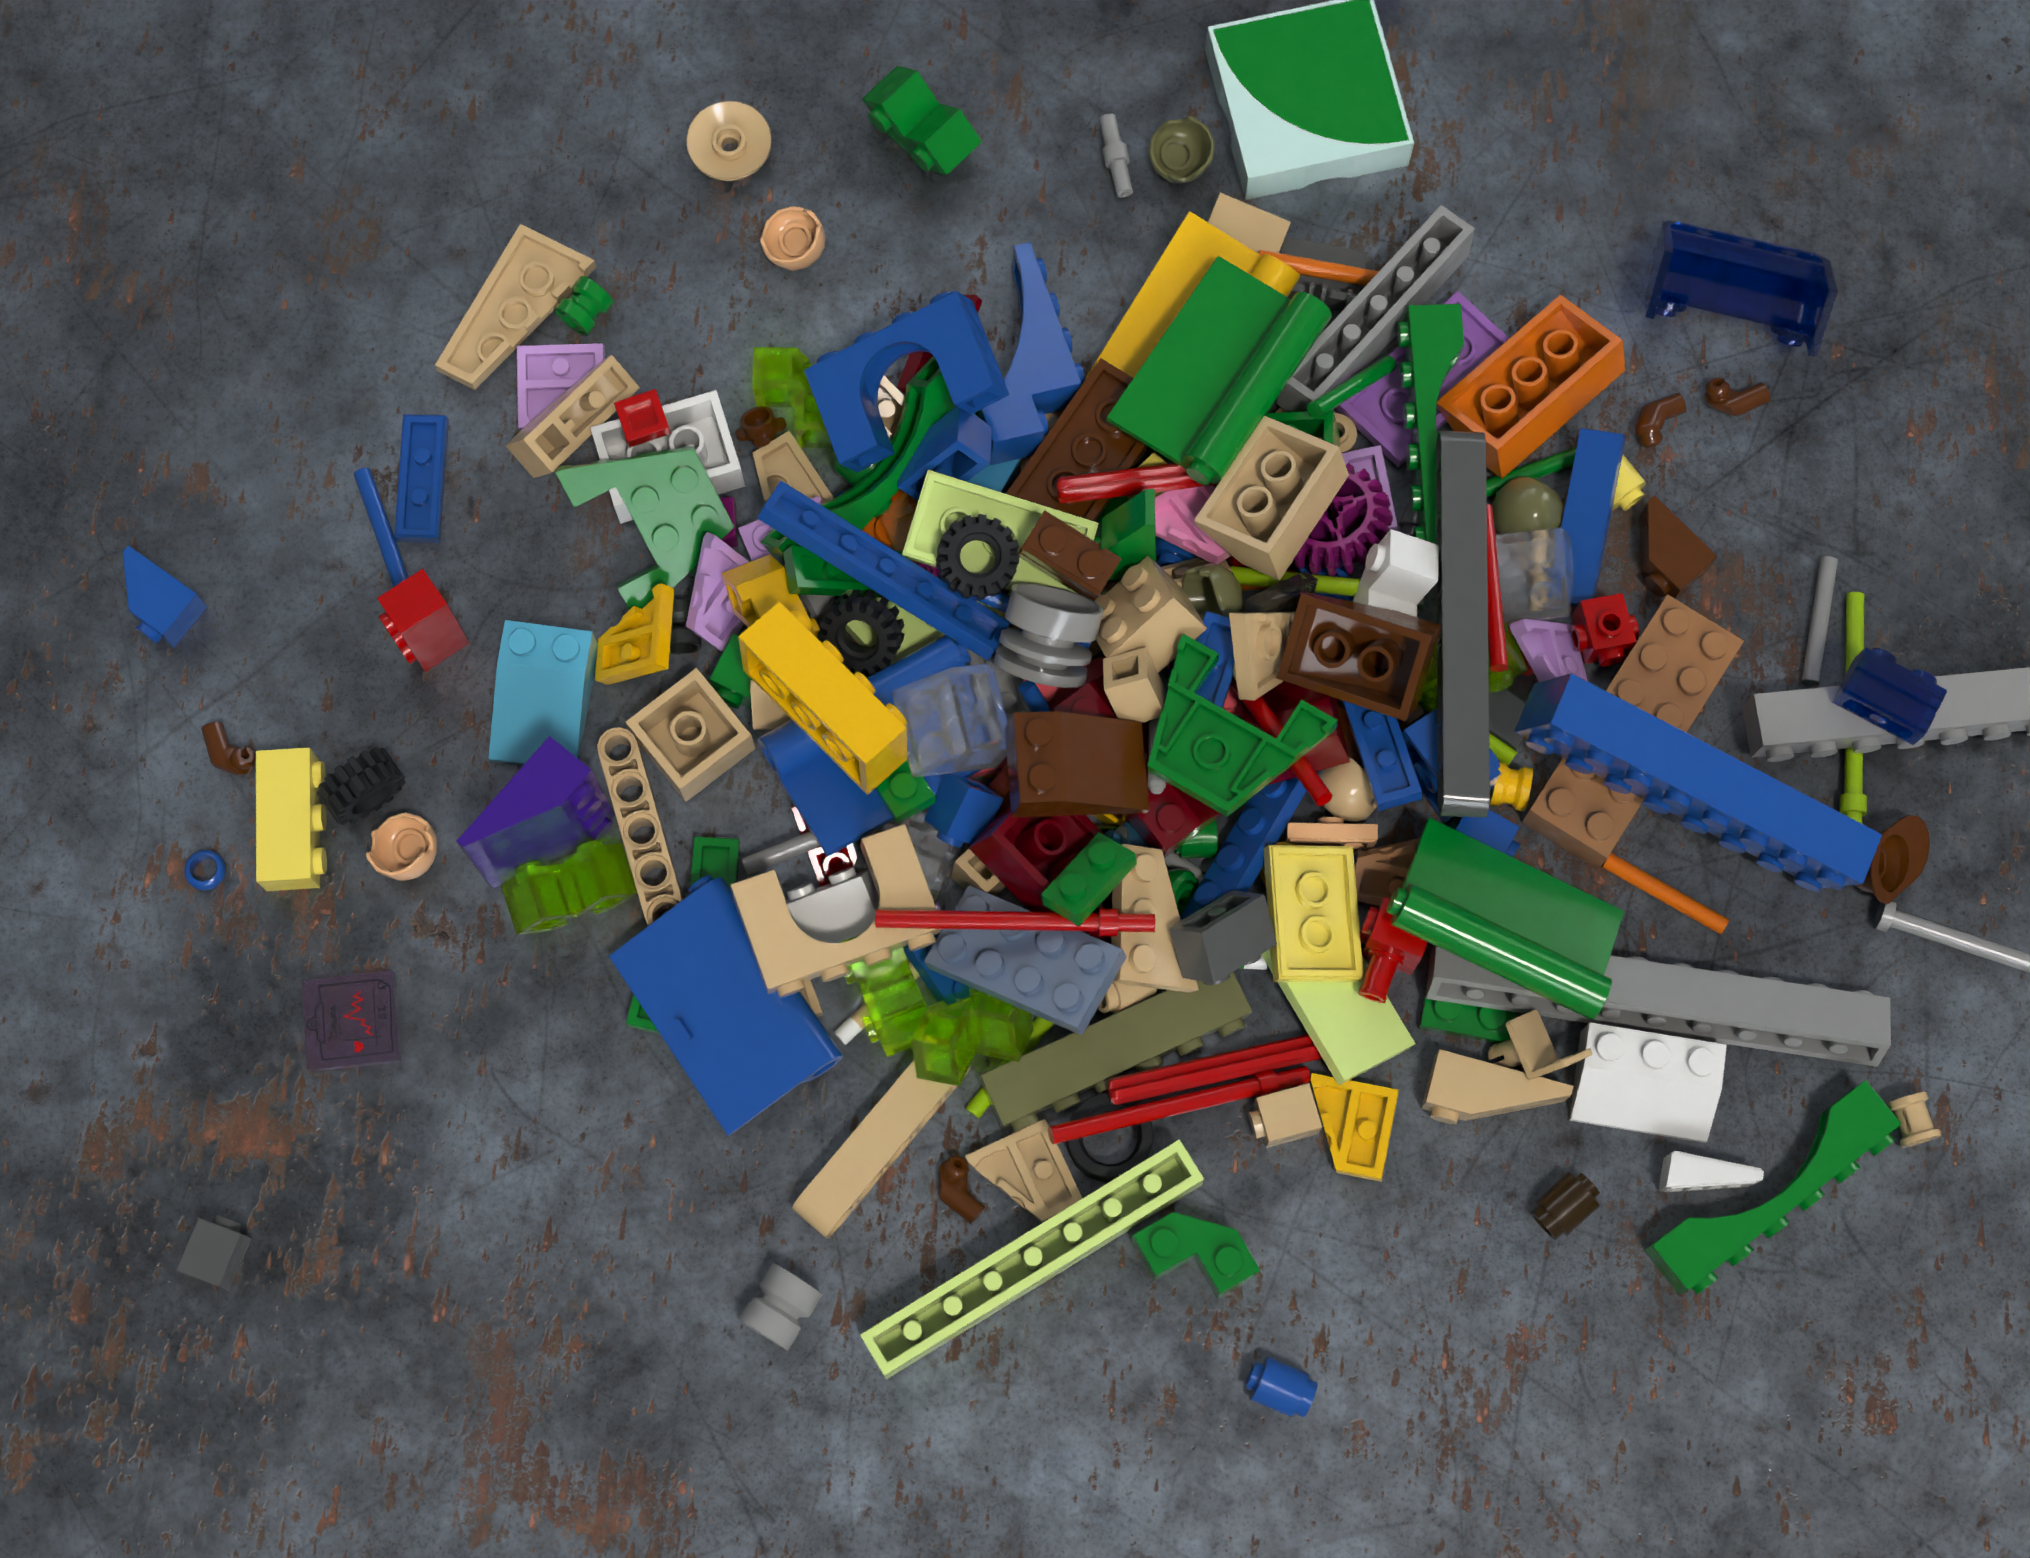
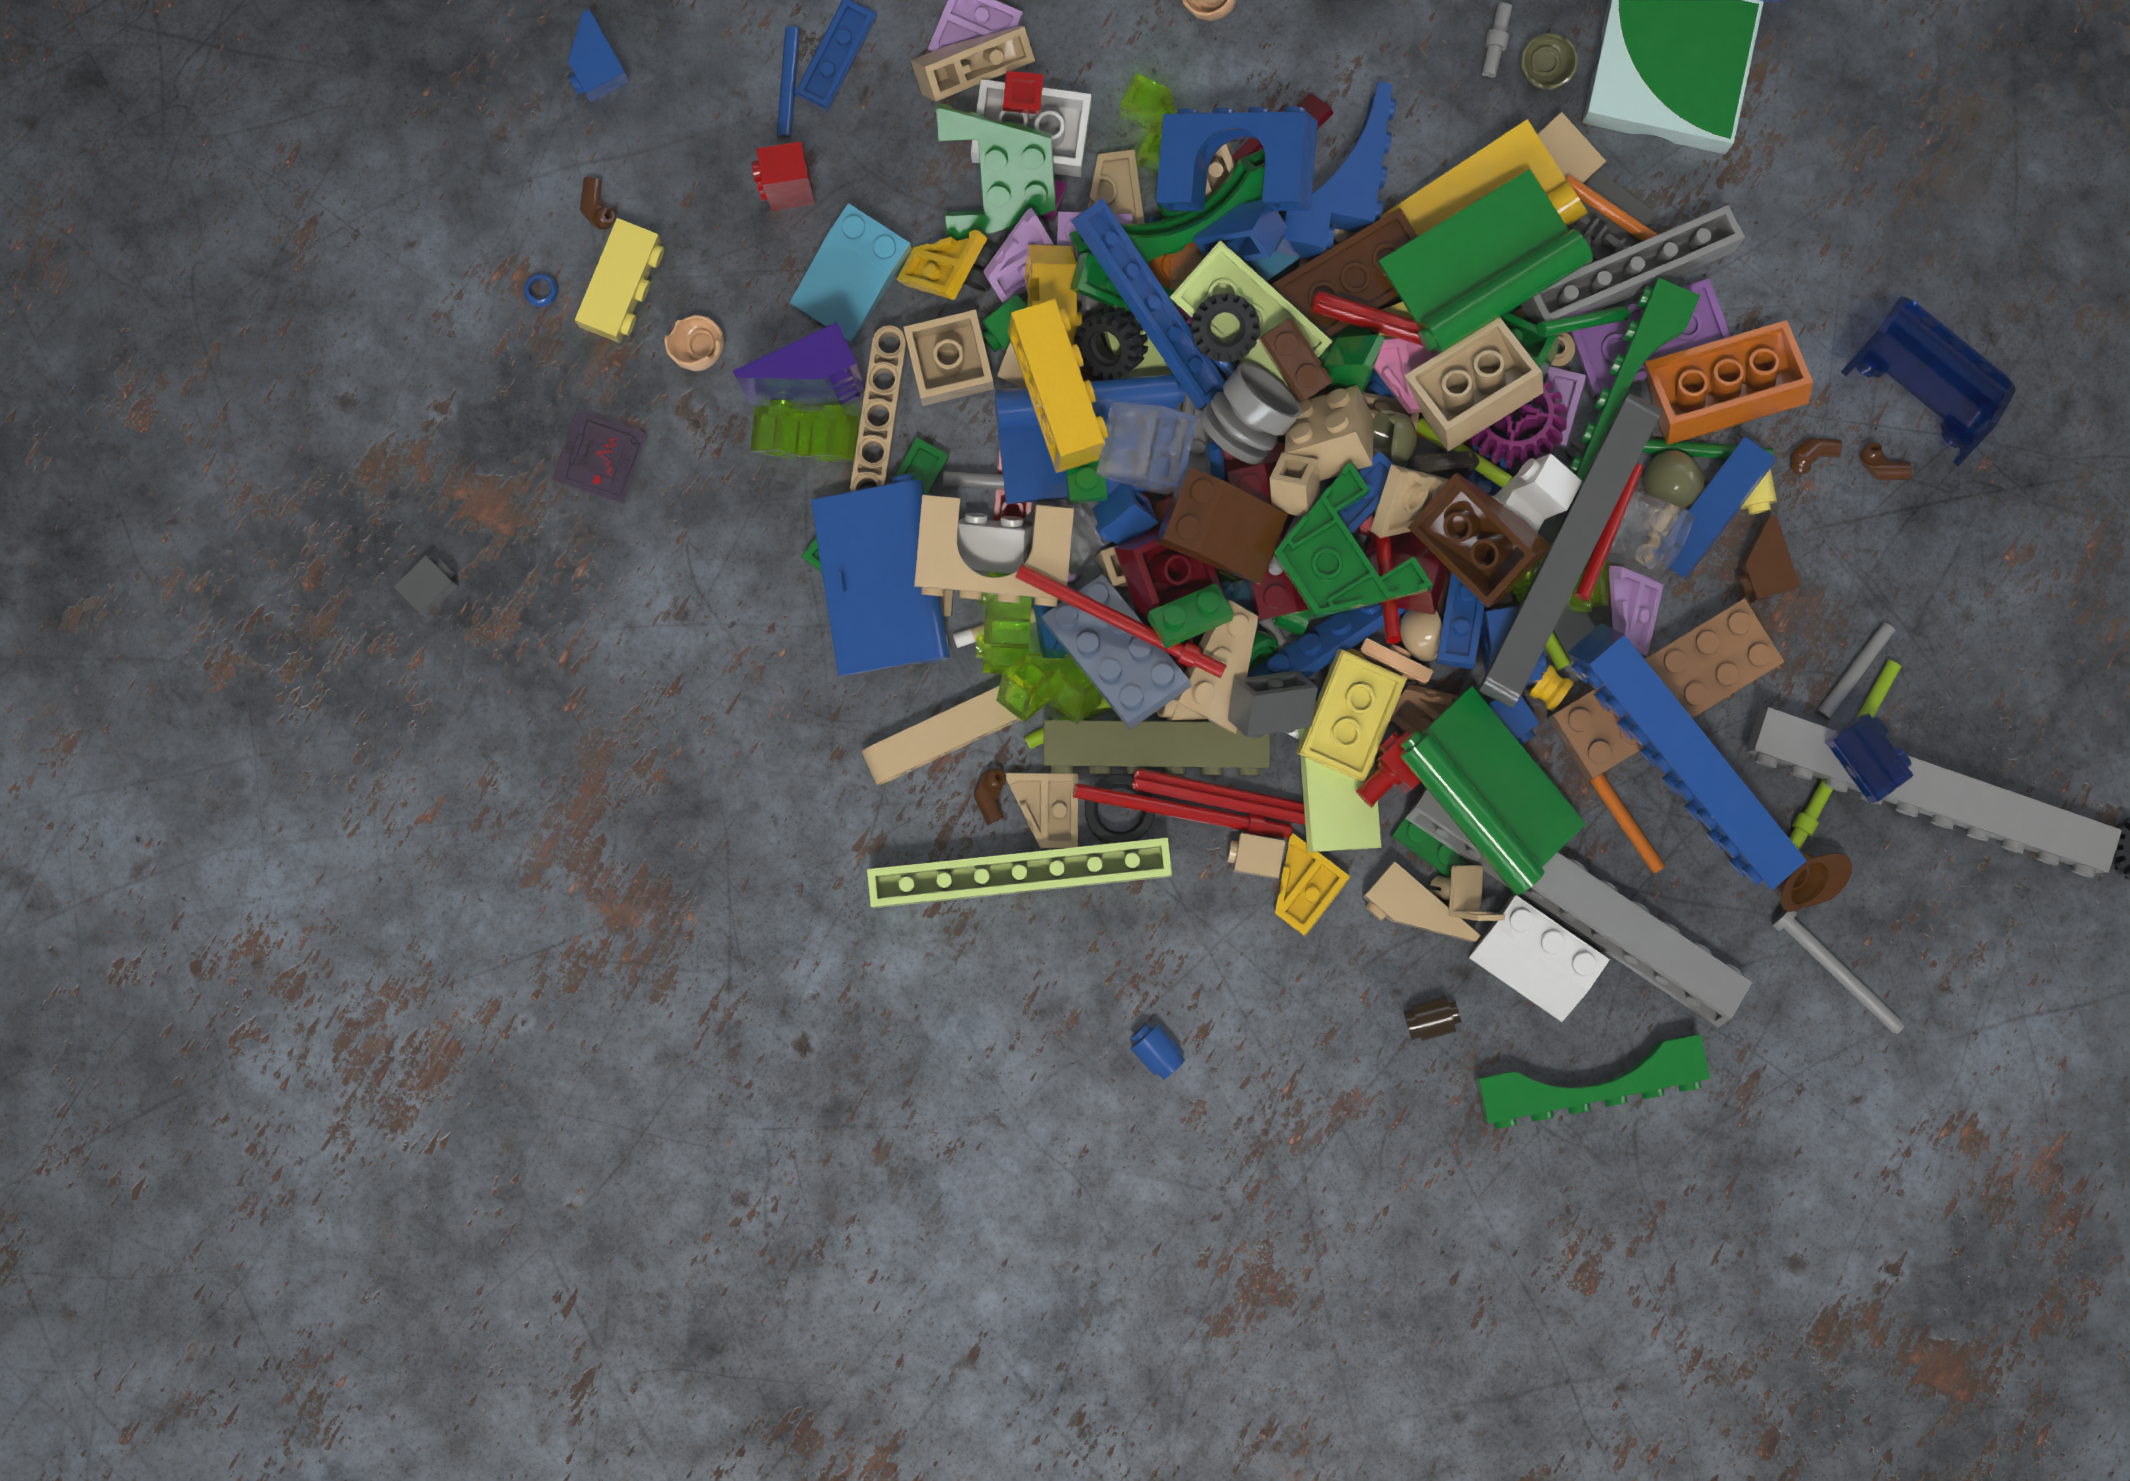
camera: 25 degrees right, 10 degrees up
black tyre [317,747,406,825] -> none
reddish brown plate [736,406,787,447] -> none
light grey wheel [737,1263,823,1351] -> none
green brick [1131,1212,1261,1299] -> none
red brick [1571,593,1639,667] -> none
white slope [1659,1151,1764,1192] -> none
tan bush [1886,1092,1942,1148] -> none

